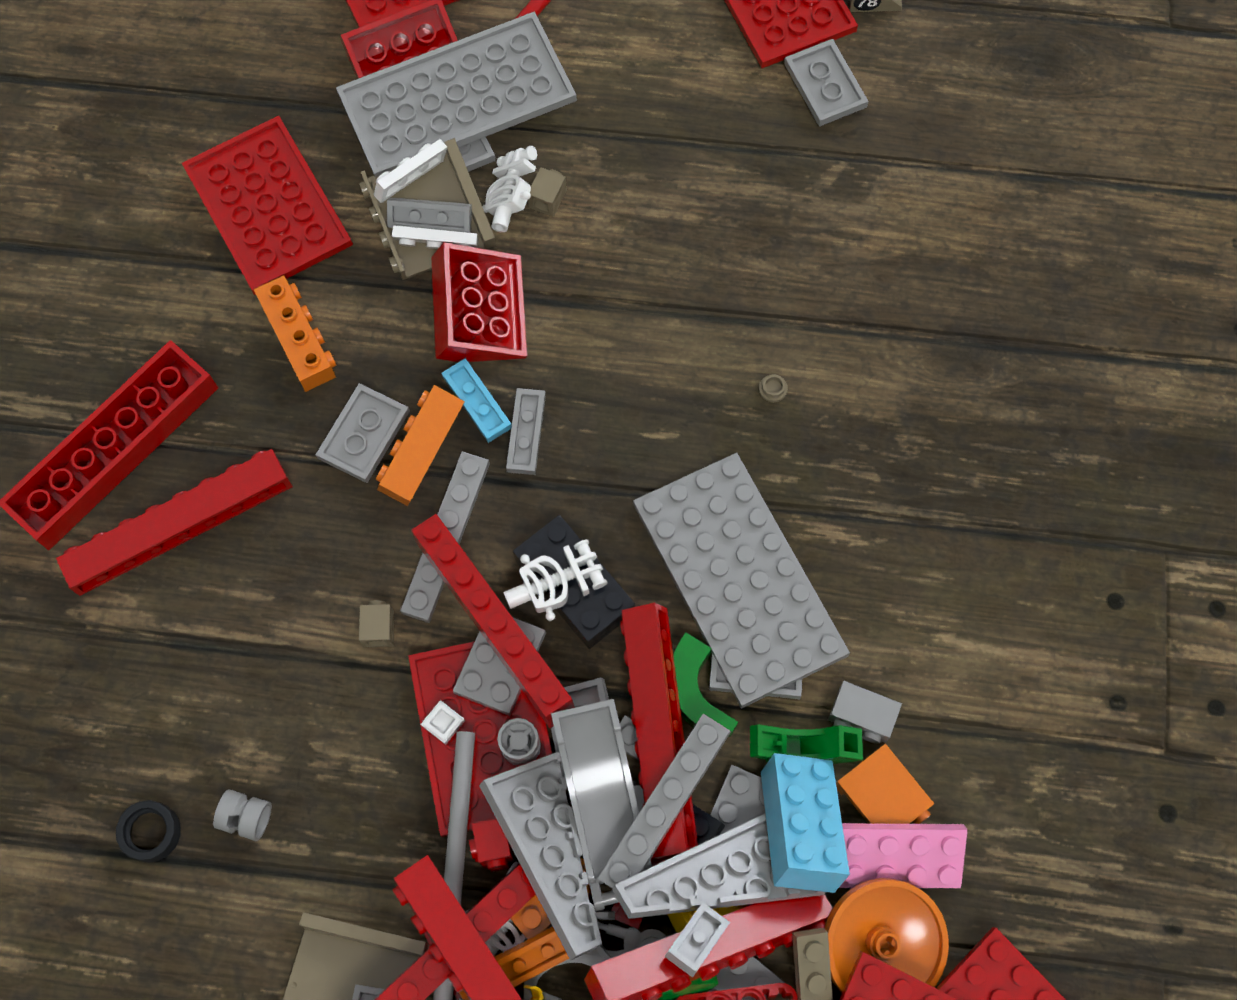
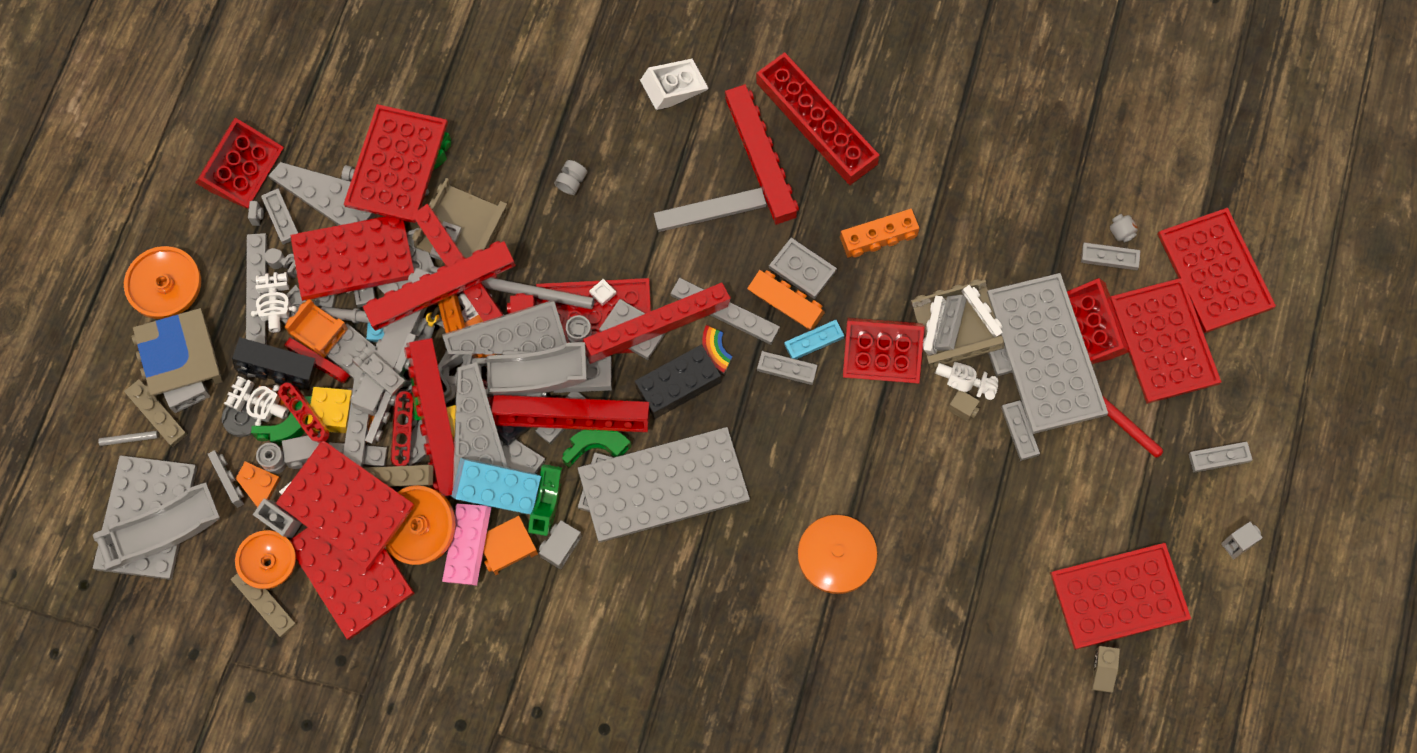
camera: 100 degrees right, 0 degrees up
black tyre [116,800,181,863] -> none
red plate [182,116,353,295] -> none
dark tan brick [359,600,395,647] -> none
white torso [503,539,608,621] -> none
light grey plate [598,714,731,889] -> none
plate [665,902,730,977] -> none
dark tan plate [759,374,788,403] -> none
light grey plate [784,39,869,126] -> none
none -> white slope [640,59,708,110]
none -> light grey tile [654,188,766,232]
none -> tile [702,325,732,374]
none -> orange dish [798,515,877,594]
none -> light grey plate [1001,400,1040,461]
none -> light grey plate [1081,243,1140,270]
none -> light grey head [1110,214,1138,243]

